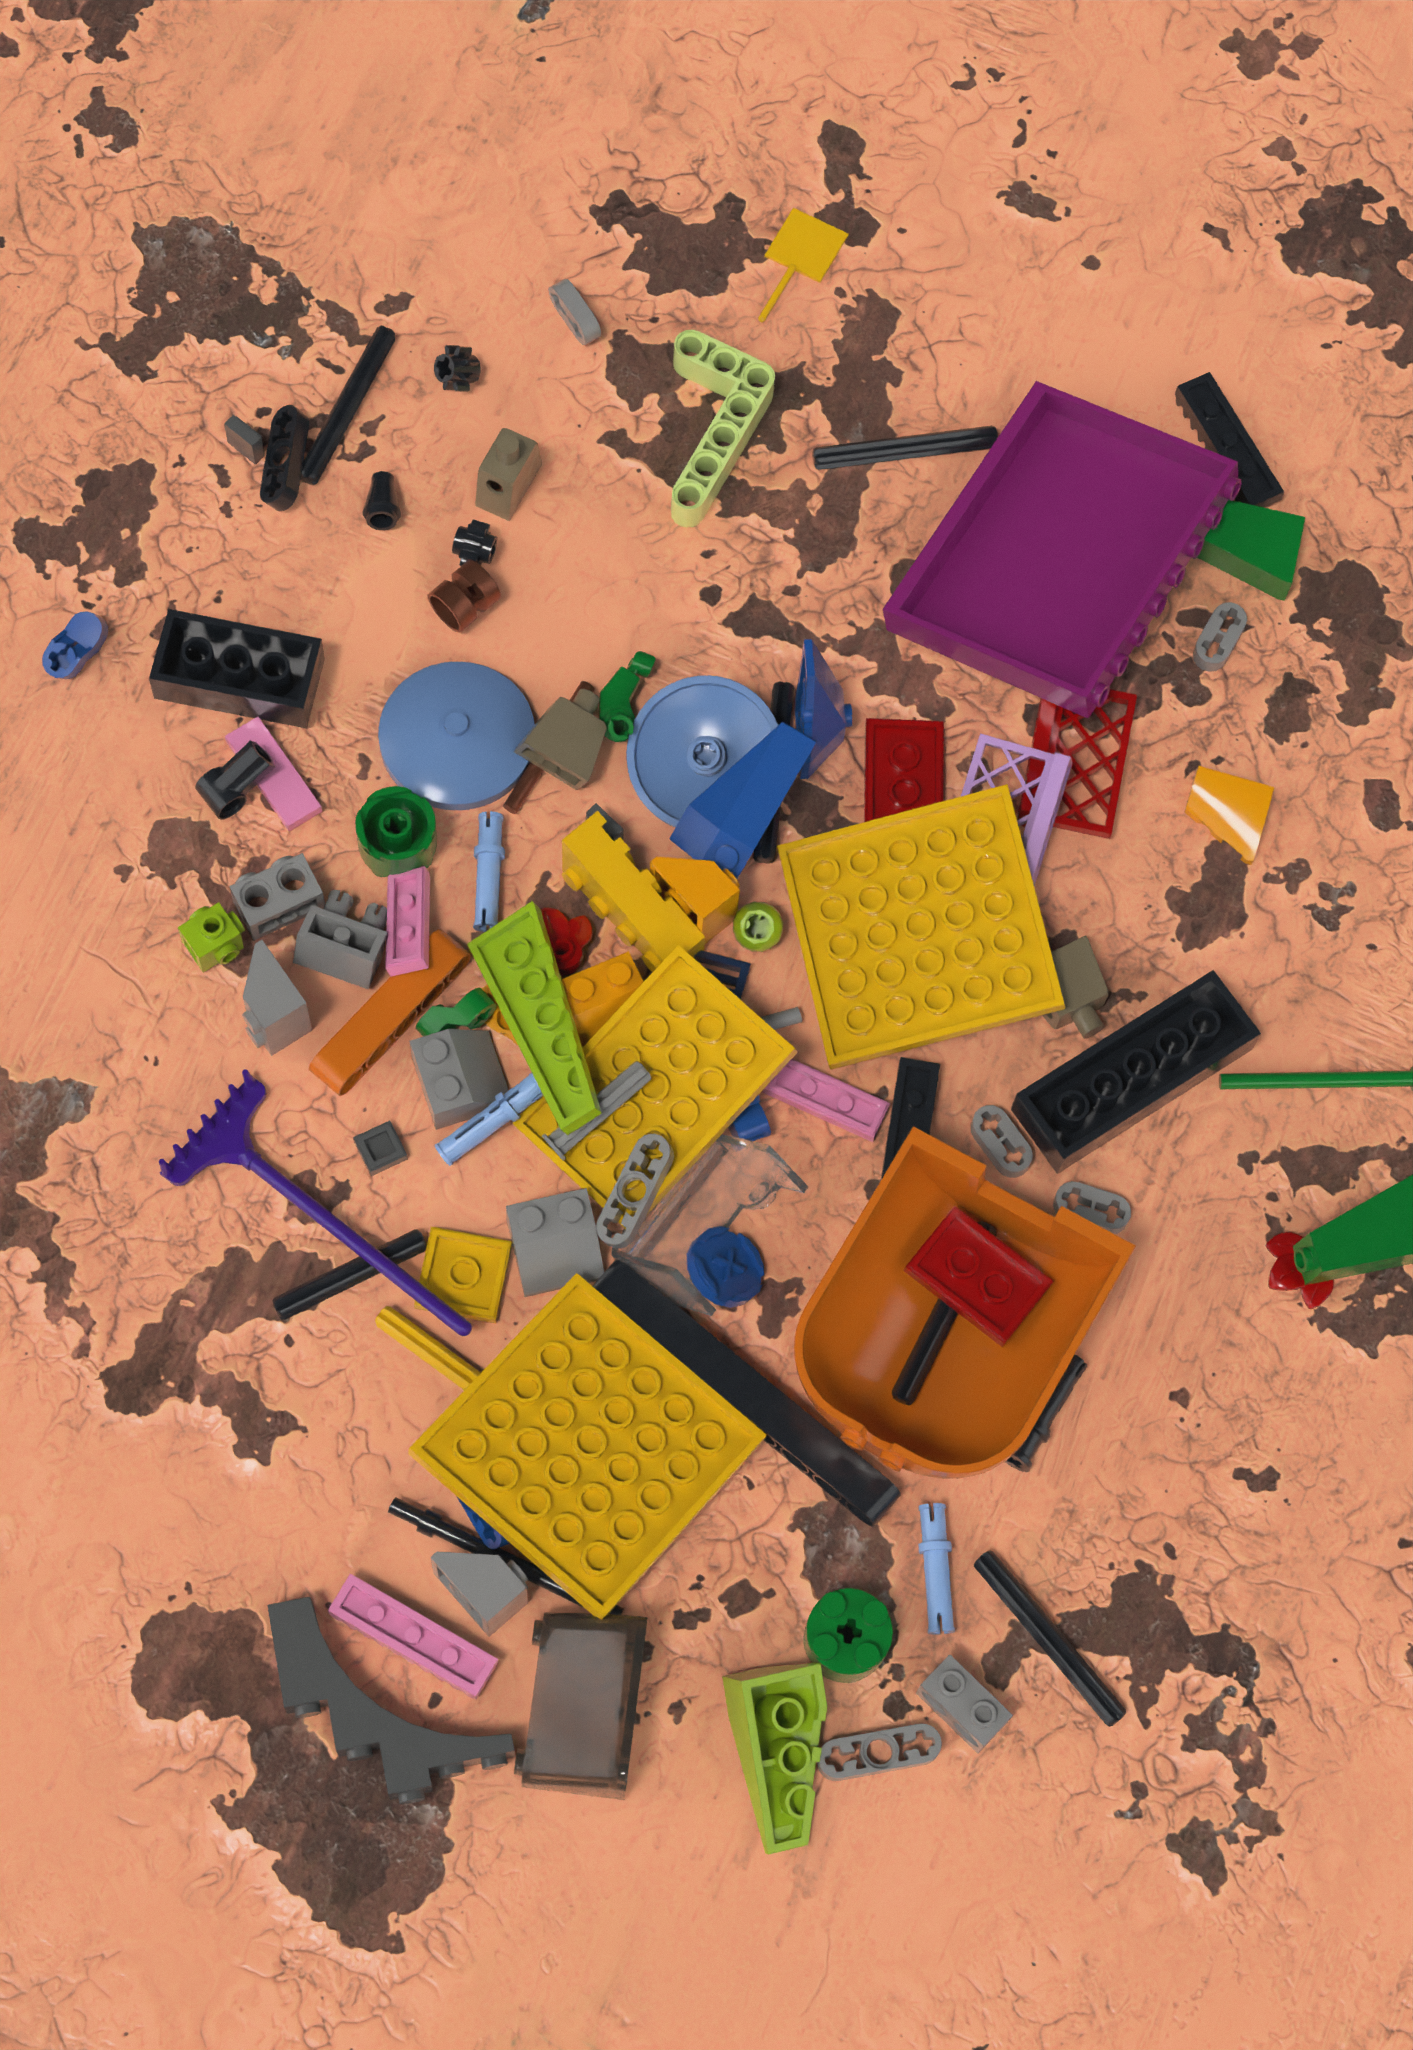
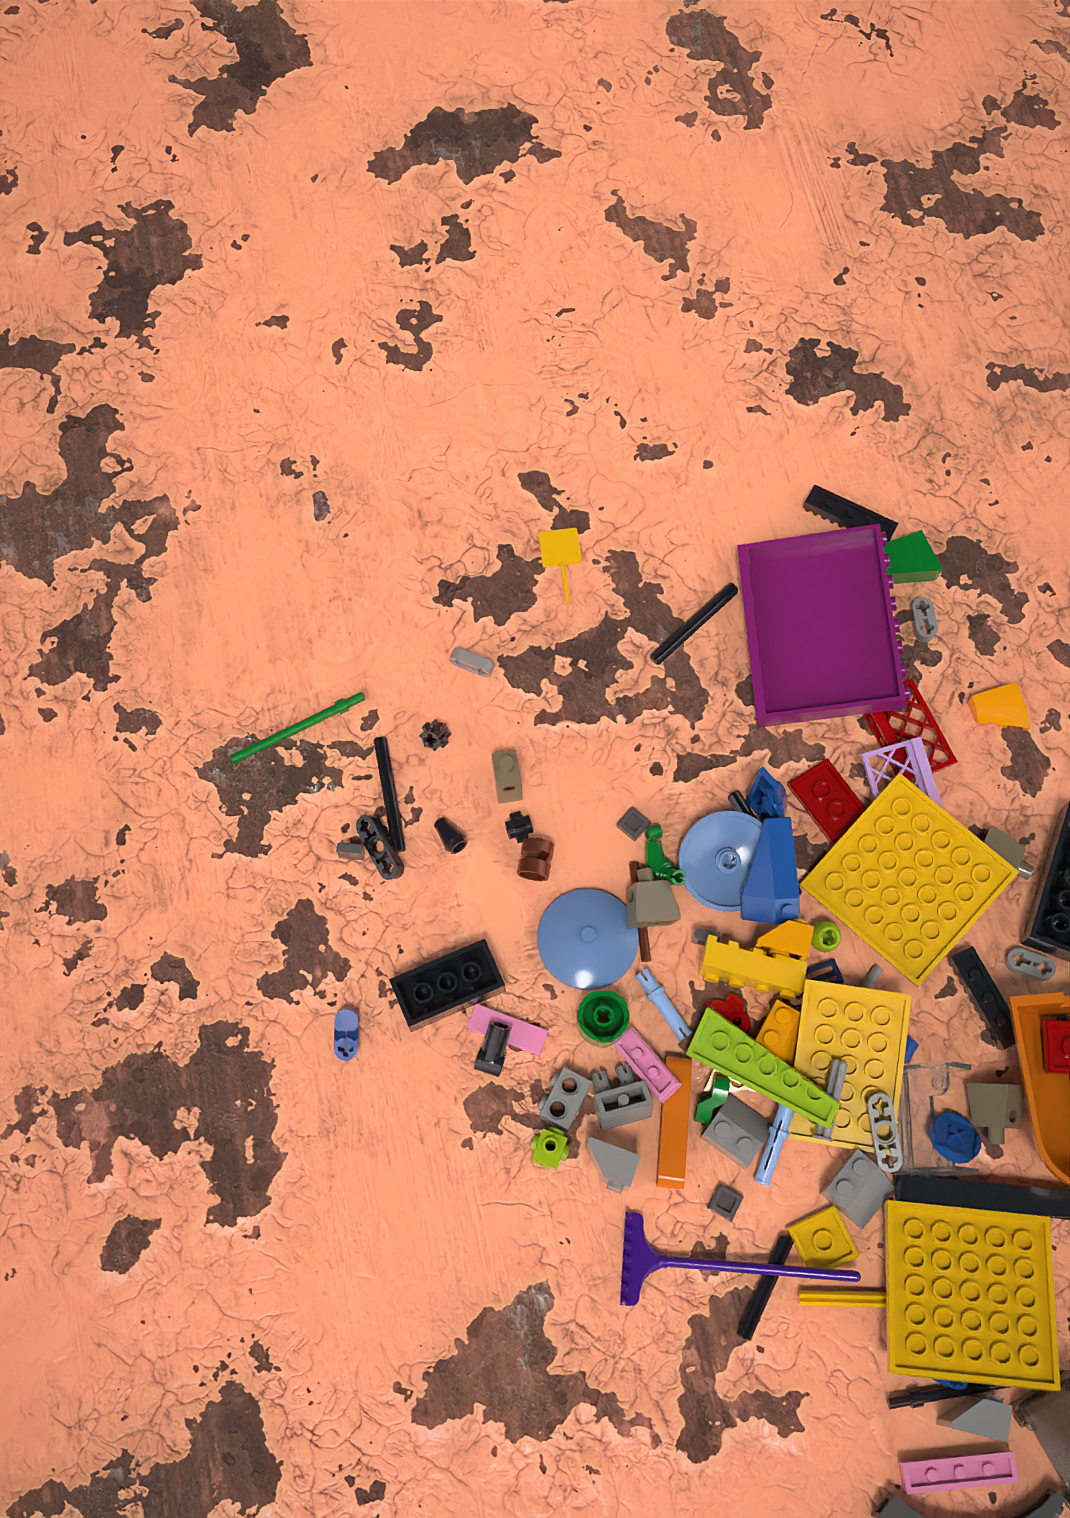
camera: 30 degrees left, 0 degrees up
yellowish green beam [671,329,775,528] -> none
bright pink tile [762,1059,890,1142] -> none
none -> green bar [230,692,365,764]
none -> dark grey tile [616,806,651,842]
none -> dark tan torso [967,1083,1025,1145]

